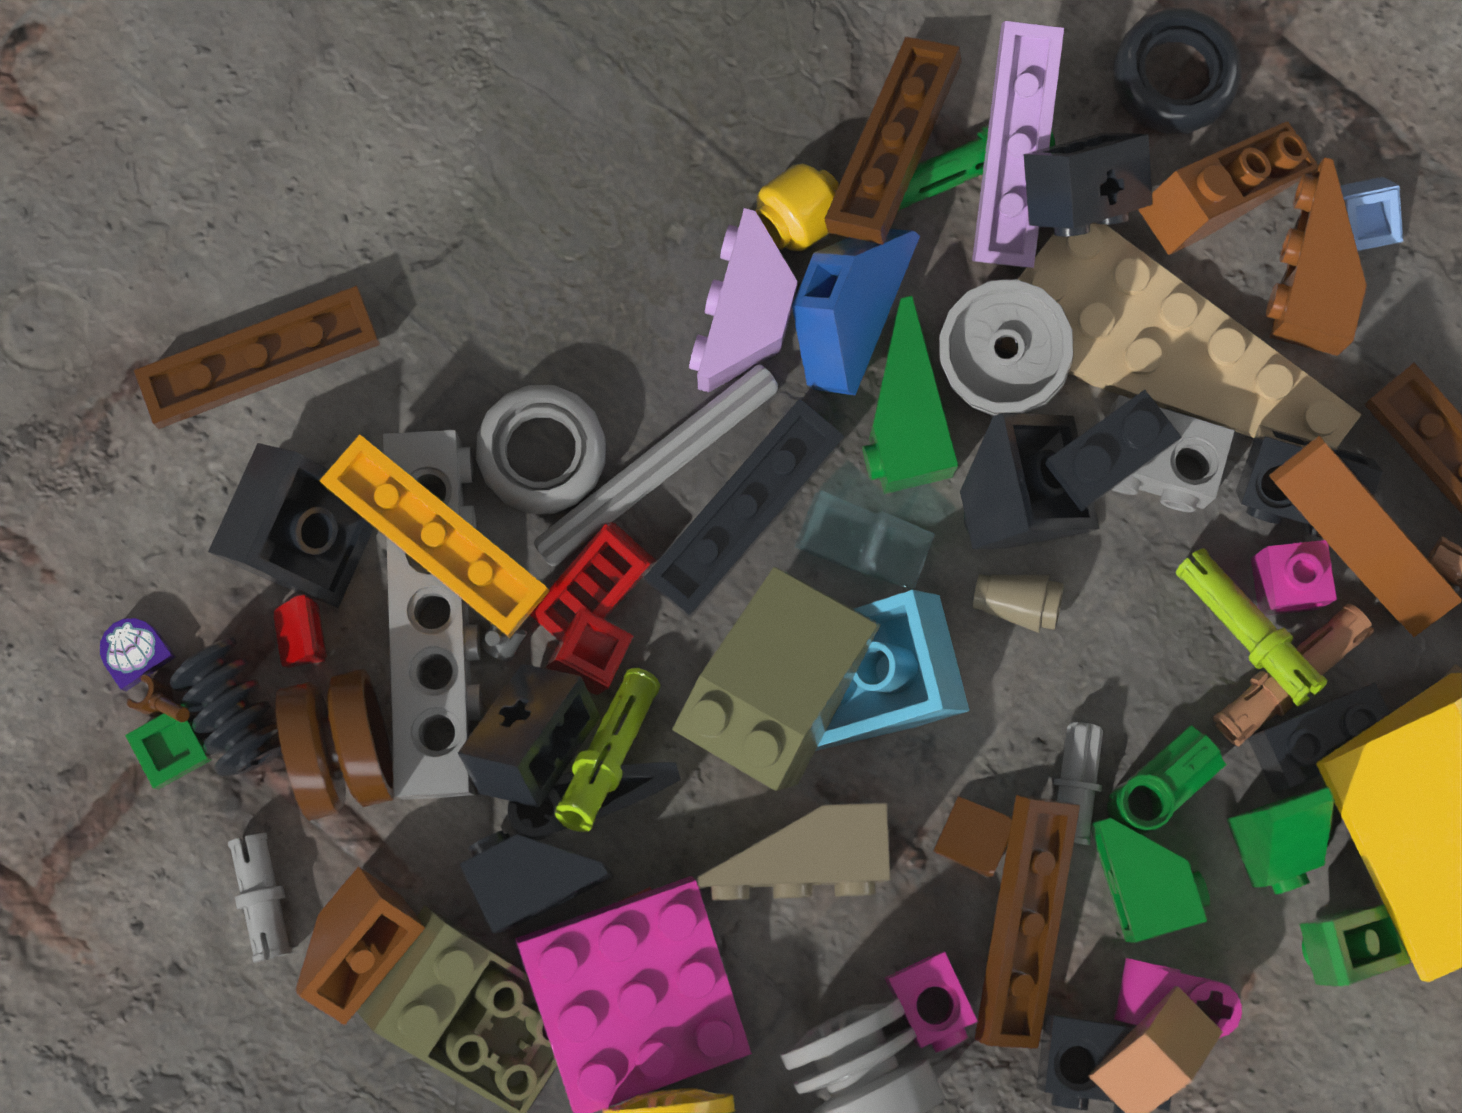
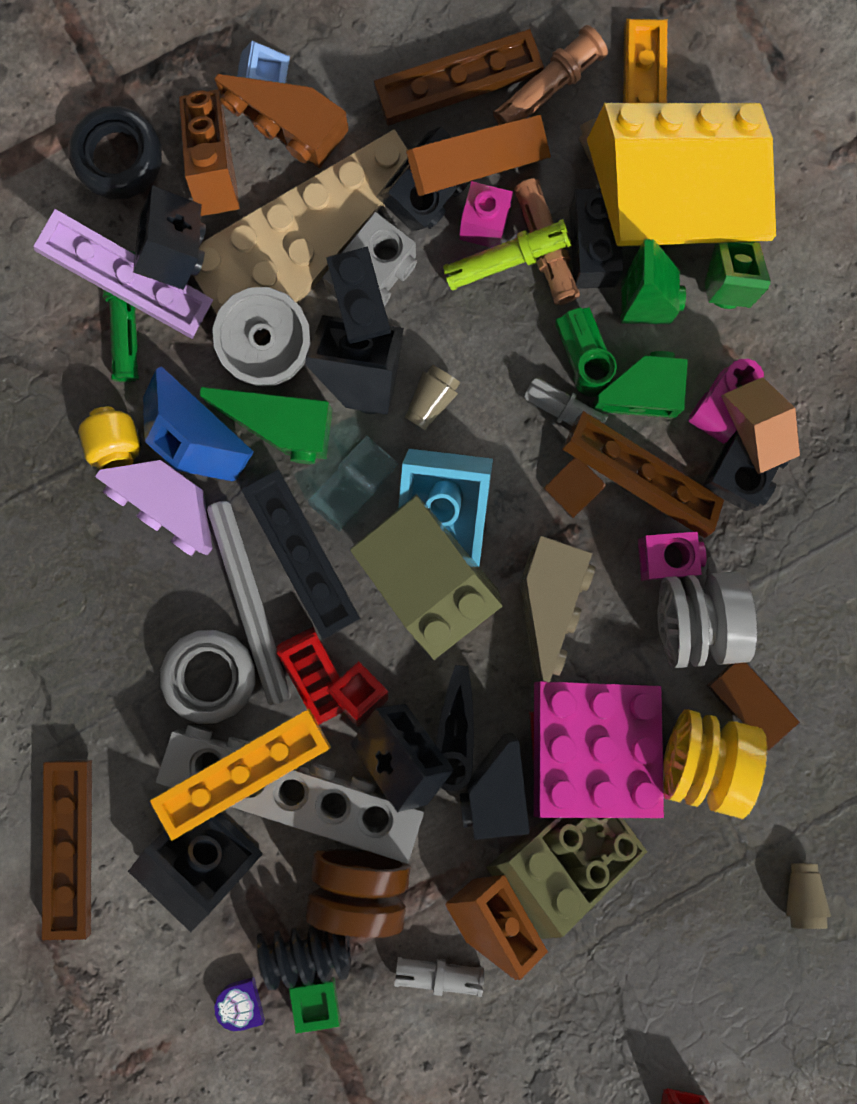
camera: 65 degrees left, 5 degrees up
reddish brown hand [126,674,190,722] -> none
red slope [274,595,327,668] -> none
dark grey hand [481,623,527,661] -> none
lime pin [555,668,660,832] -> none
reddish brown plate [824,36,962,245] -> none

